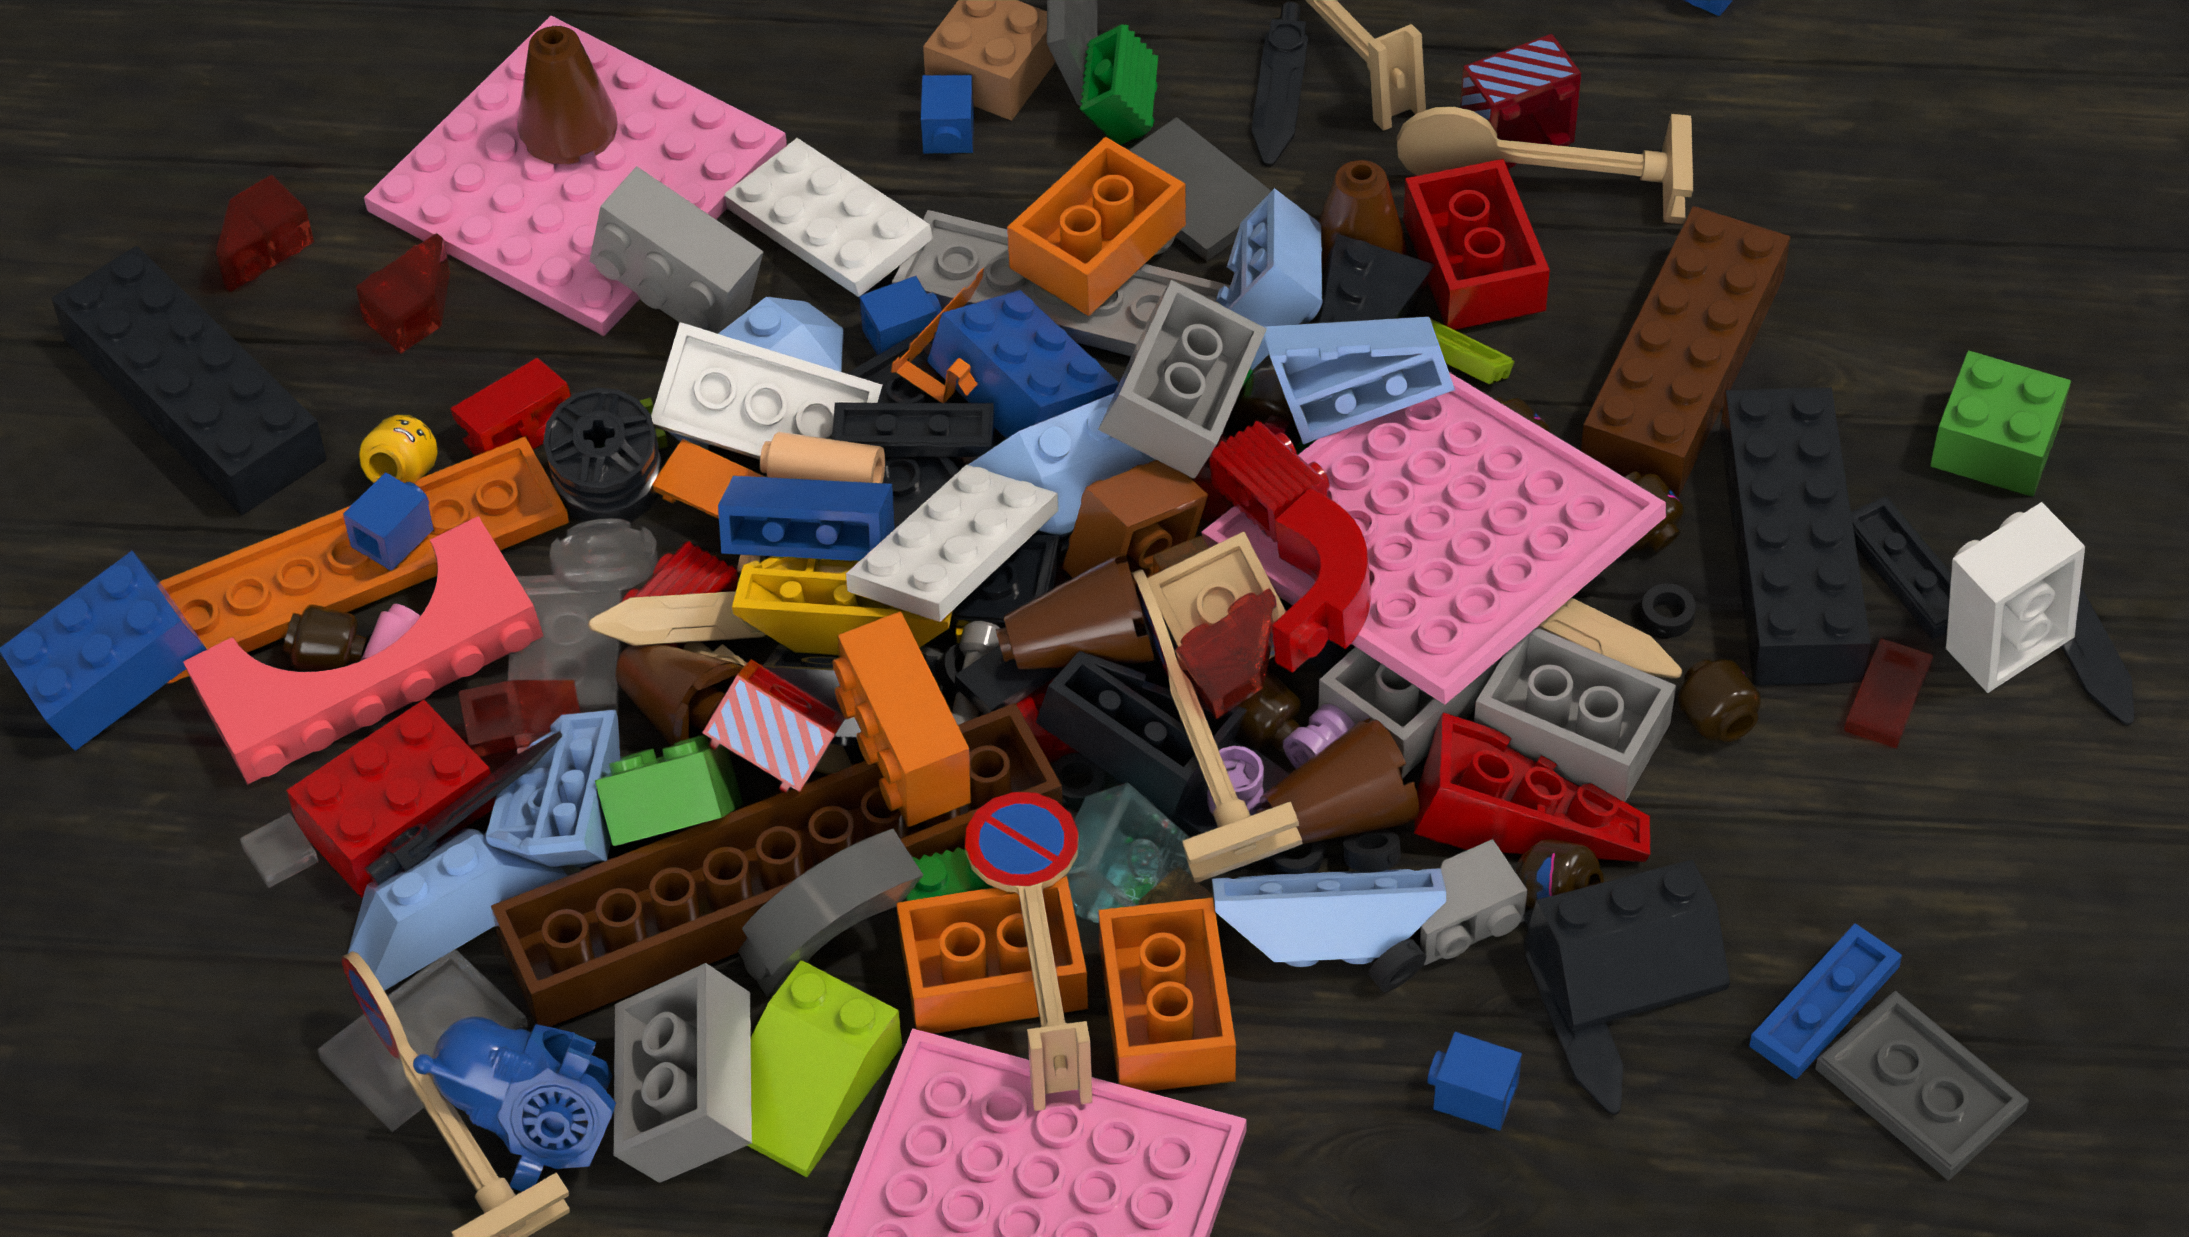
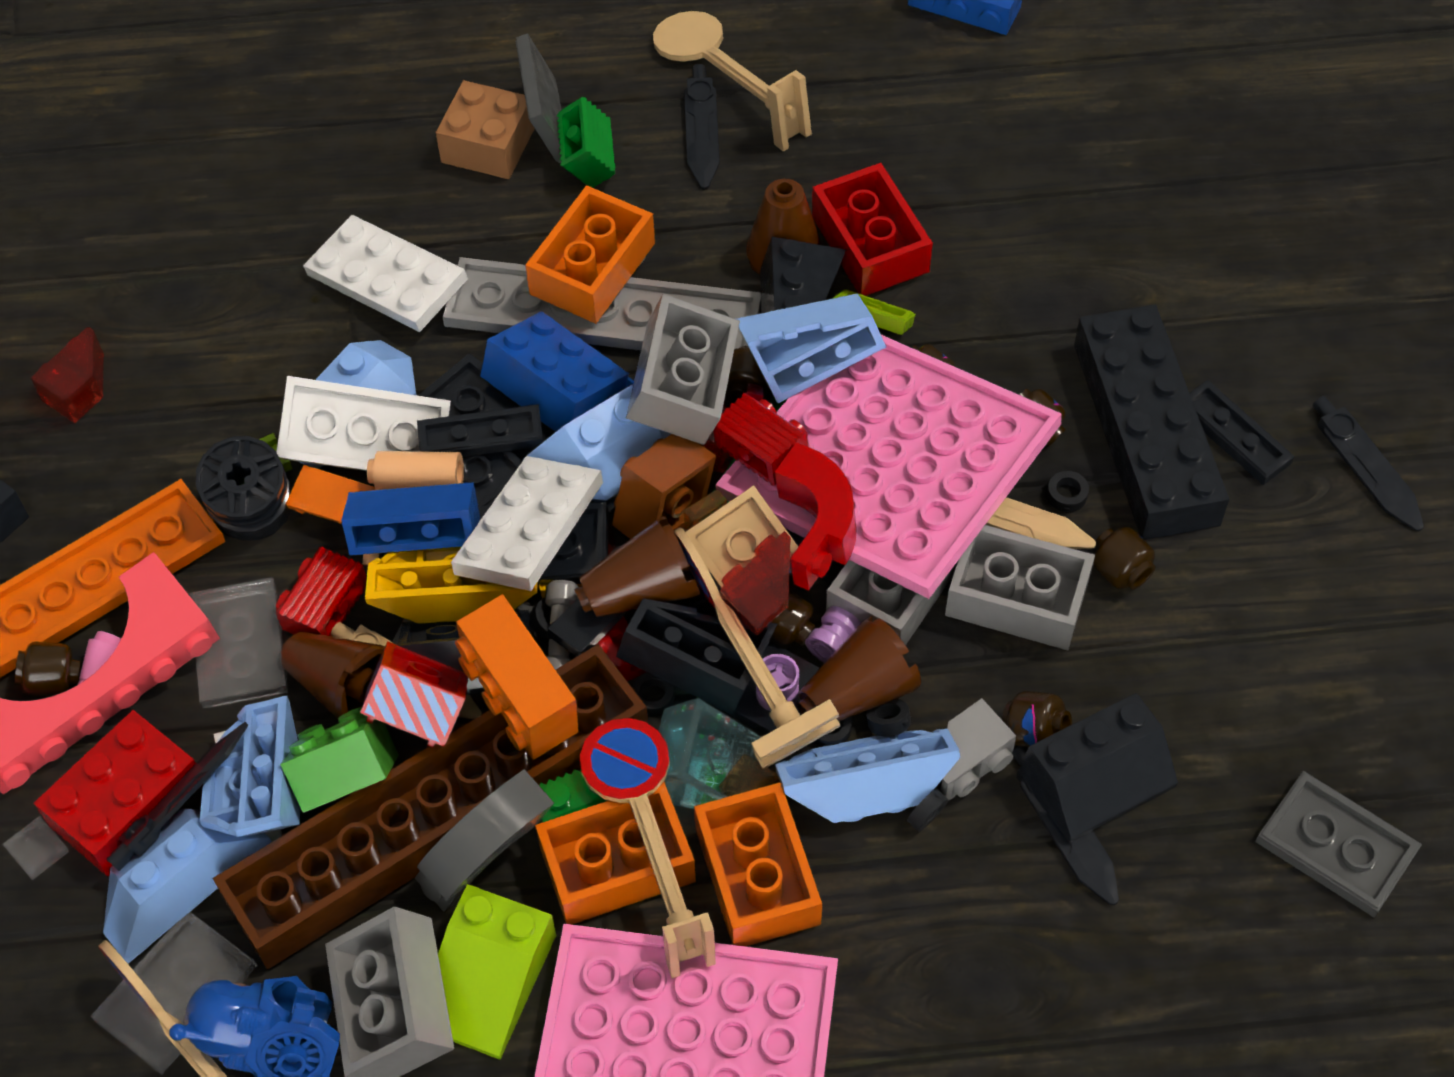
camera: 10 degrees left, 5 degrees up
blue brick [343,472,434,571] -> none
yellow head [359,415,438,483] -> none
bright pink plate [364,16,787,336] -> none
red hinge [450,358,571,456] -> none
clear red slope [458,680,581,757] -> none
reddish brown cone [517,26,618,165] -> none
clear tile [550,519,658,594] -> none
tan piece [588,591,766,646] -> none
light grey brick [589,166,763,334] -> none
blue brick [859,276,942,355] -> none
orange piece [891,268,984,403] -> none
blue brick [921,75,974,154] -> none
dark grey tile [1129,117,1271,261] -> none
light blue wedge [1216,188,1323,370] -> none
tan piece [1397,107,1693,224] -> none
red wedge [1414,712,1650,862] -> none
blue brick [1427,1032,1522,1131] -> none
dark red container [1460,34,1581,169] -> none
reddish brown brick [1581,206,1791,497] -> none
blue plate [1749,923,1902,1080] -> none
clear red tile [1844,638,1933,749] -> none
bright green brick [1930,350,2071,497] -> none
white brick [1946,502,2085,693] -> none

